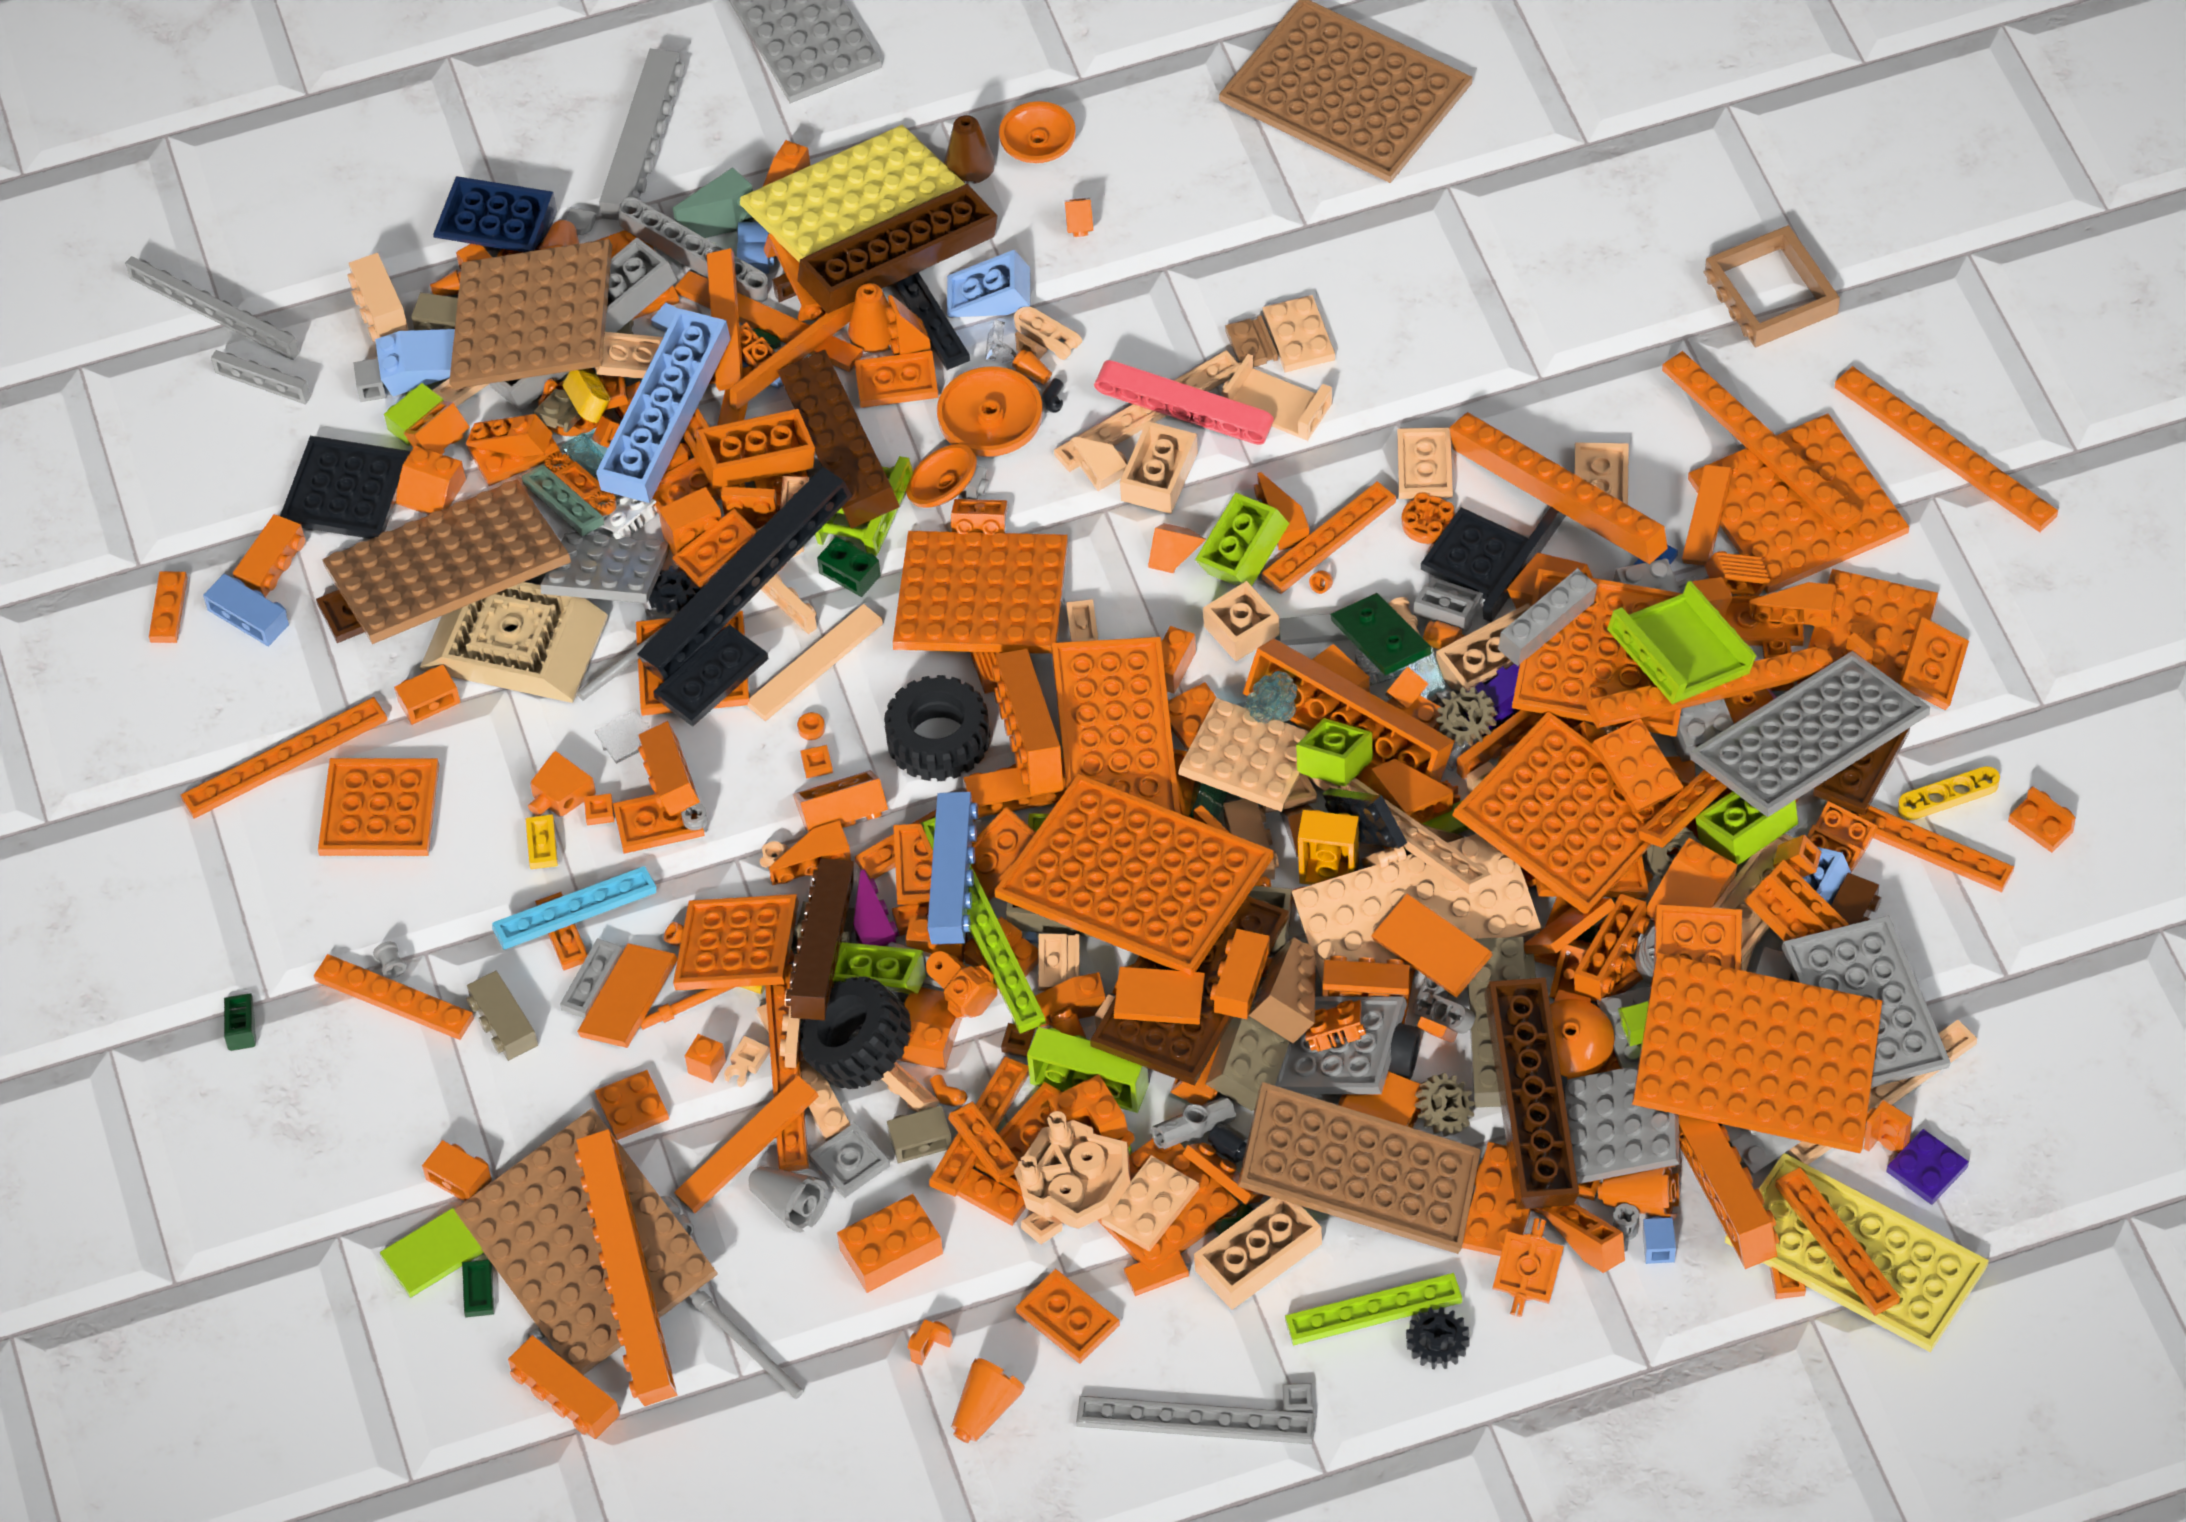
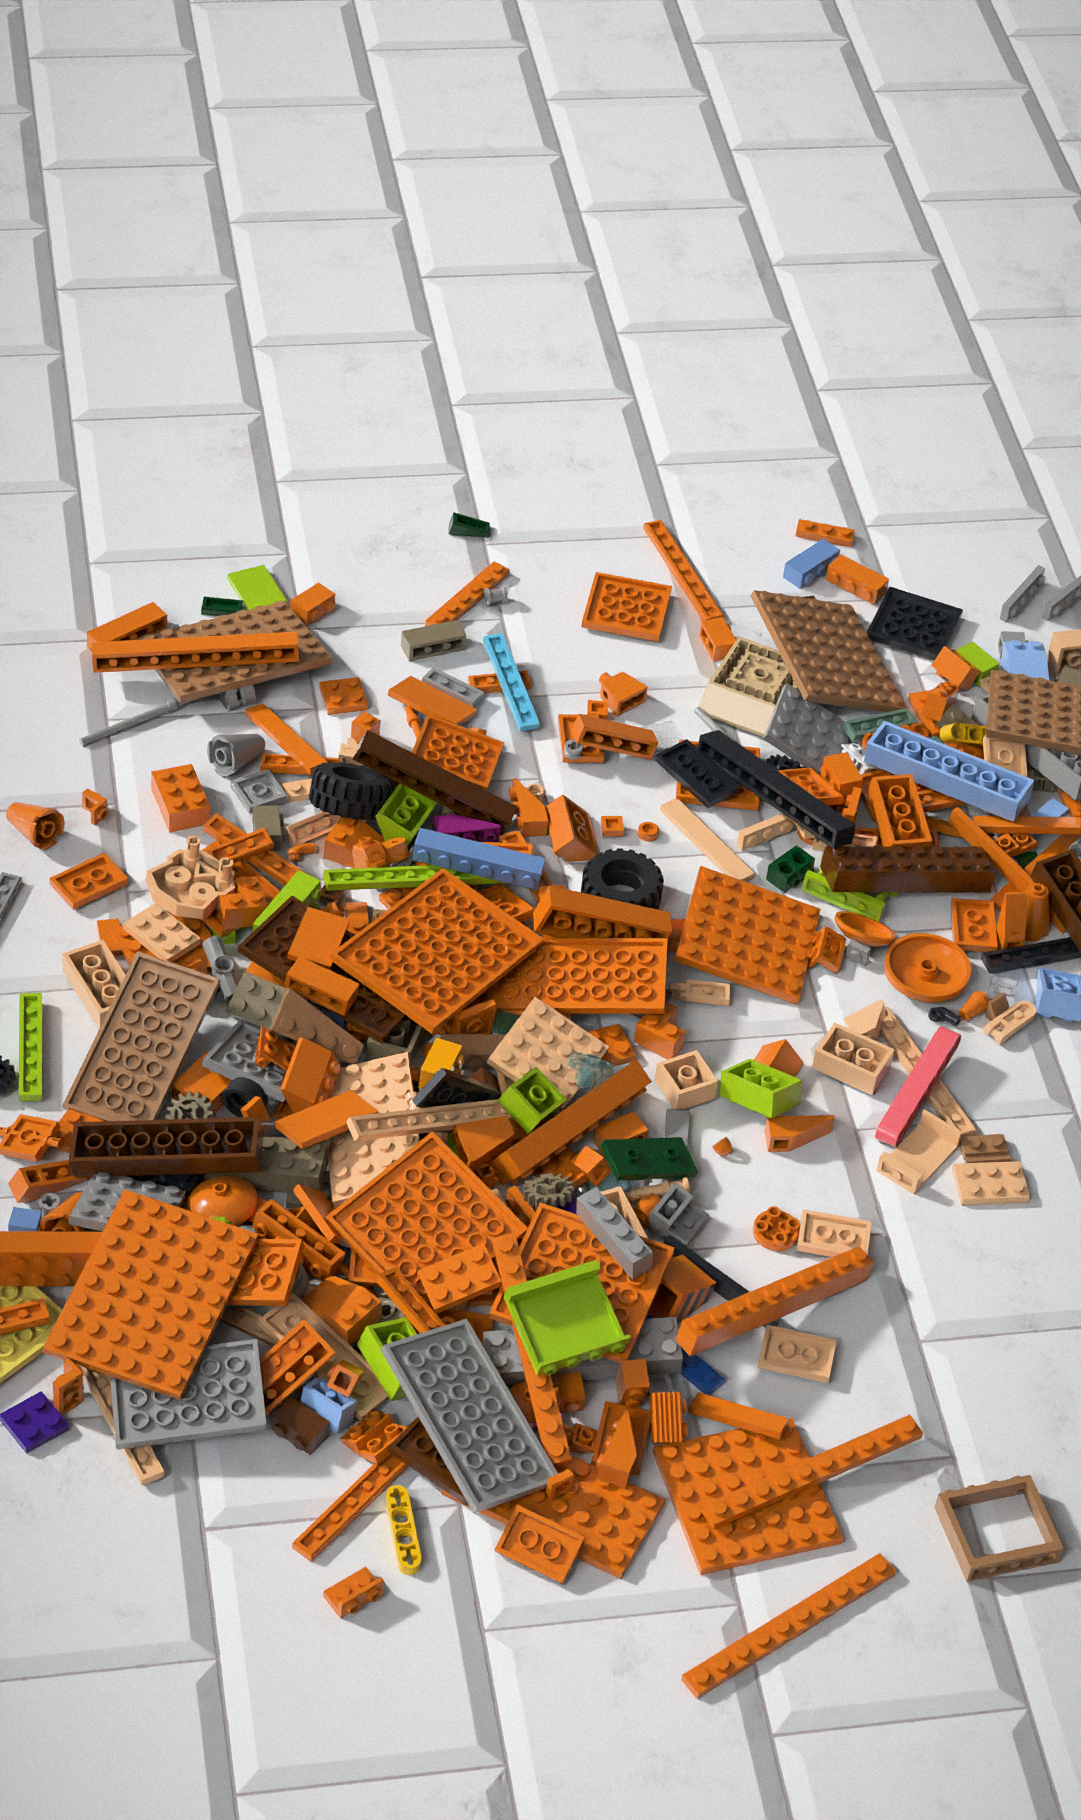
camera: 90 degrees right, 10 degrees down
orange slope [395,445,466,515] -> none
yellow plate [525,814,558,869] -> none
orange plate [1262,481,1396,594] -> none
black plate [1421,507,1528,599] -> none

